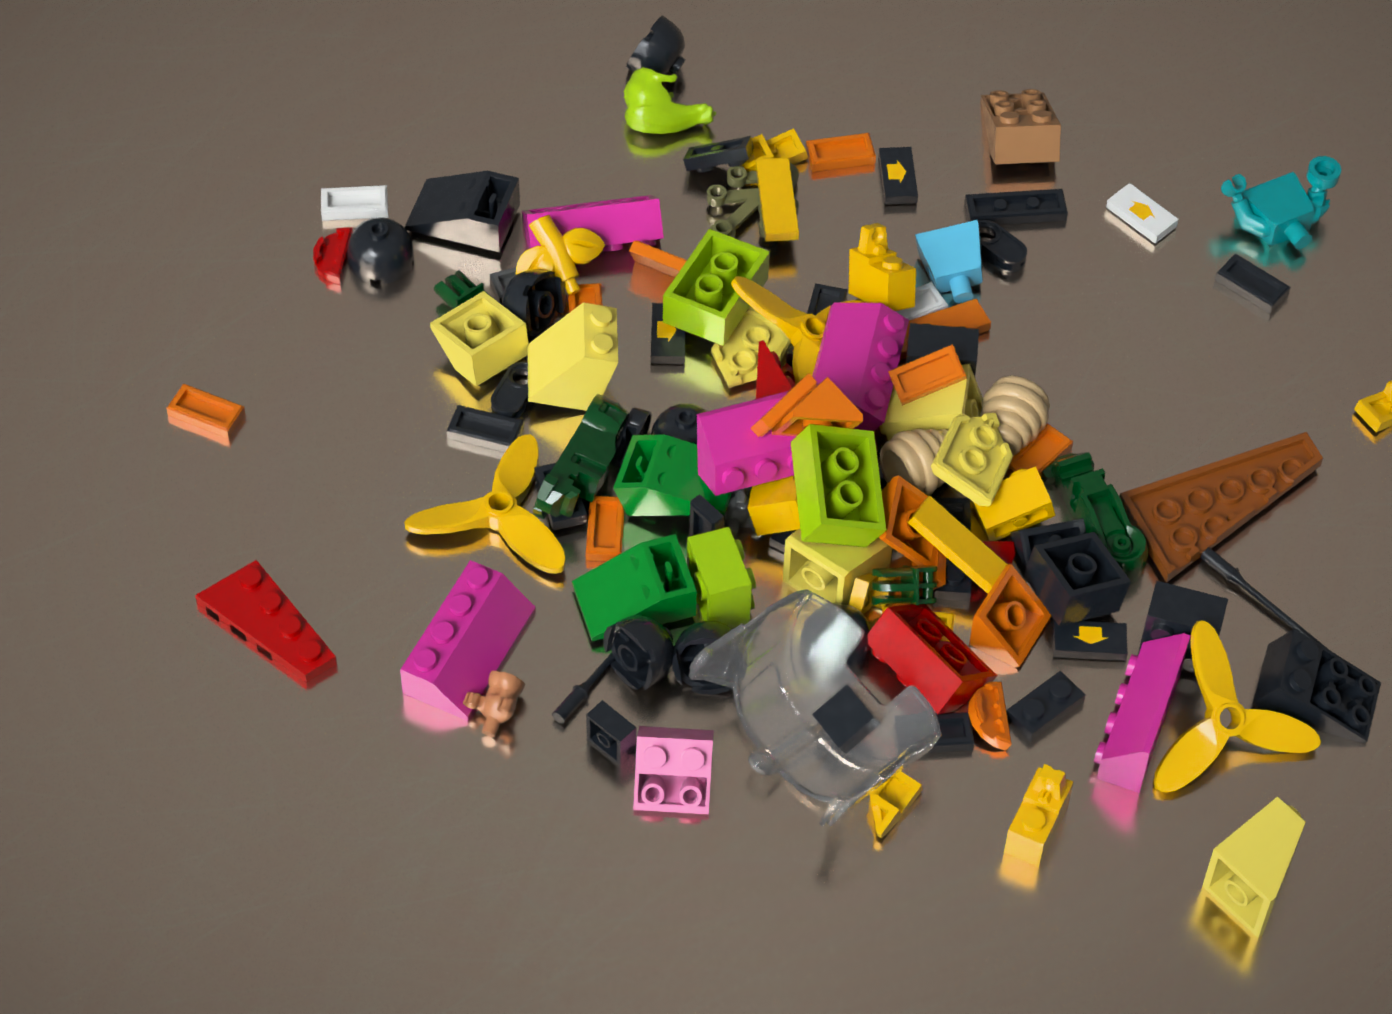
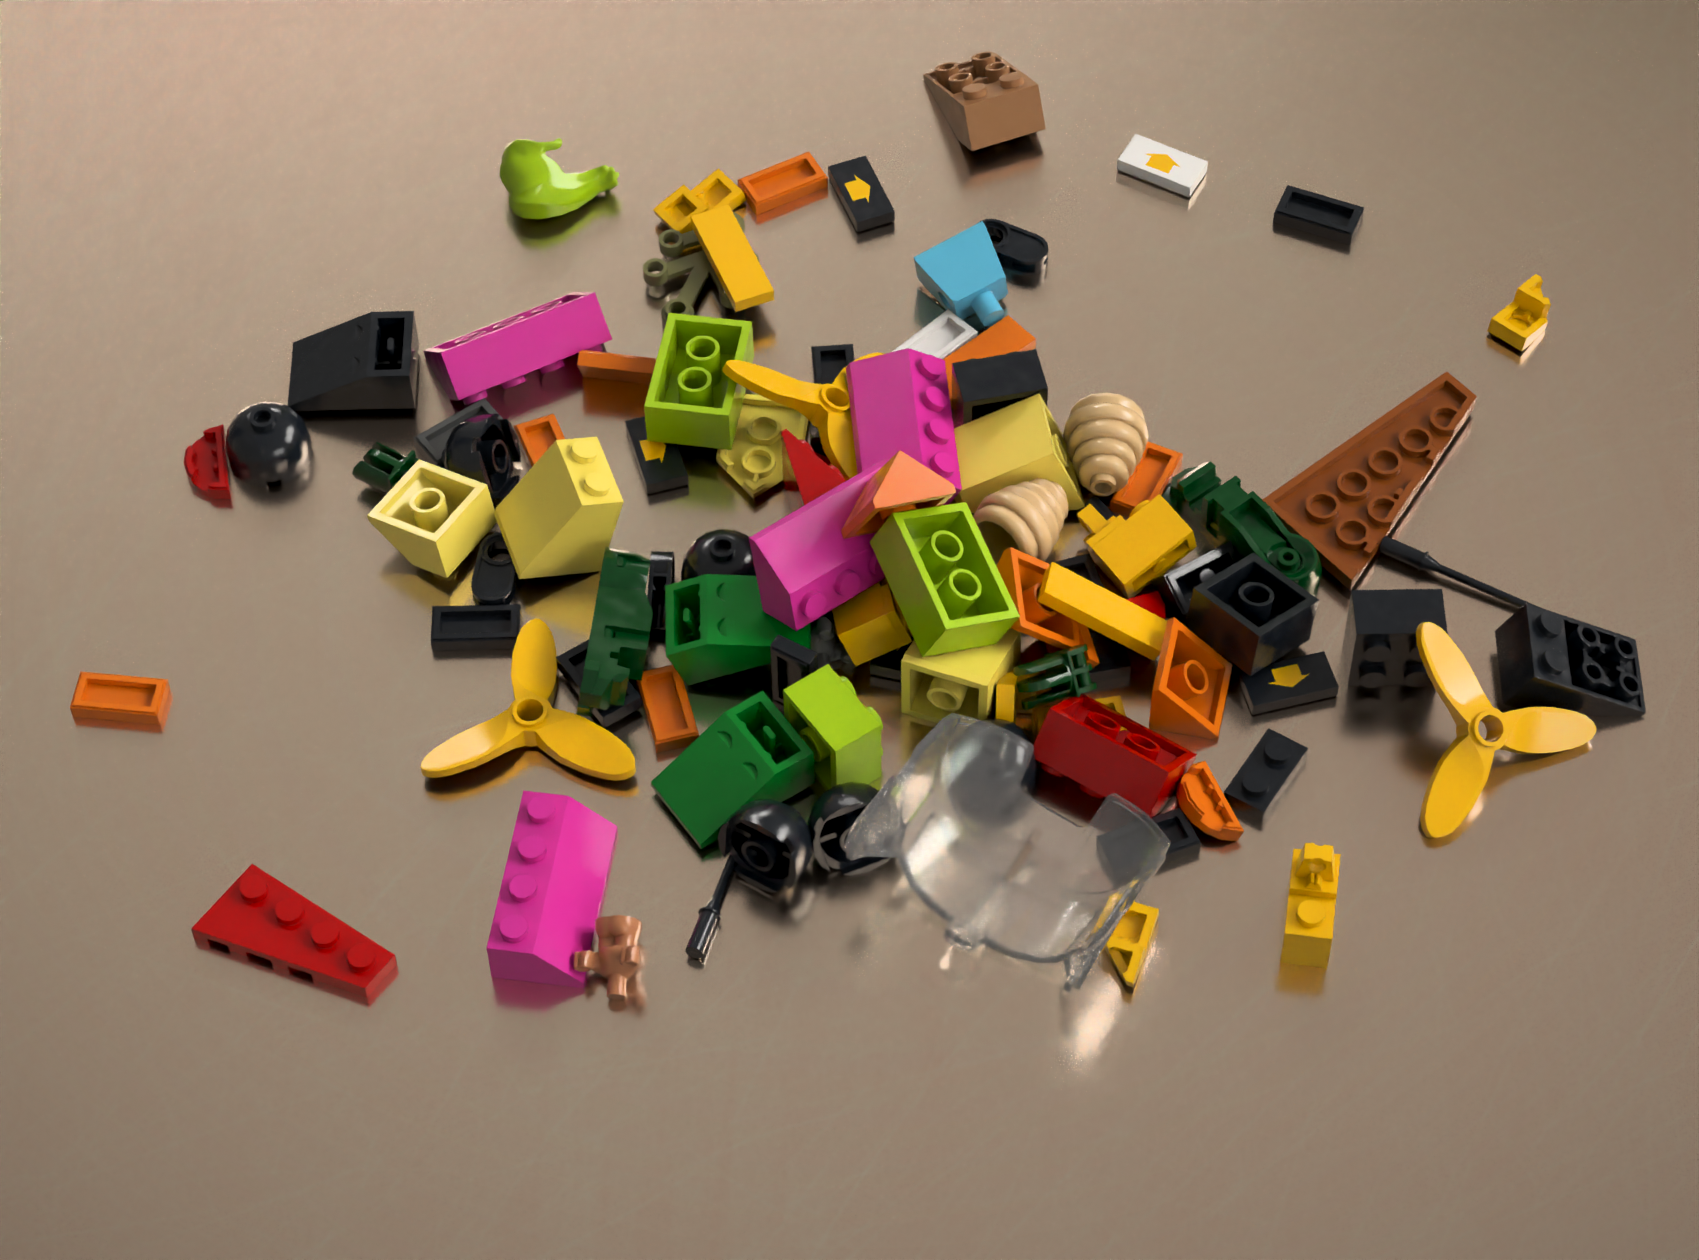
camera: 15 degrees left, 0 degrees up
white tile [321,185,388,221] -> none
yellow plant [516,215,605,296] -> none
black piece [586,700,636,766] -> none
black cylinder [626,15,686,75] -> none
bright pink slope [633,726,714,814] -> none
black plate [683,136,754,173] -> none
orange tile [750,373,817,437] -> none
black piece [812,684,881,753] -> none
yellow hinge [848,223,916,311] -> none
orange tile [888,344,967,406] -> none
light yellow tile [931,413,1013,506] -> none
black tile [965,189,1068,225] -> none
dark pink slope [1094,633,1191,793] -> none
light yellow slope [1202,796,1306,938] -> none
teal torso [1221,156,1342,249] -> none

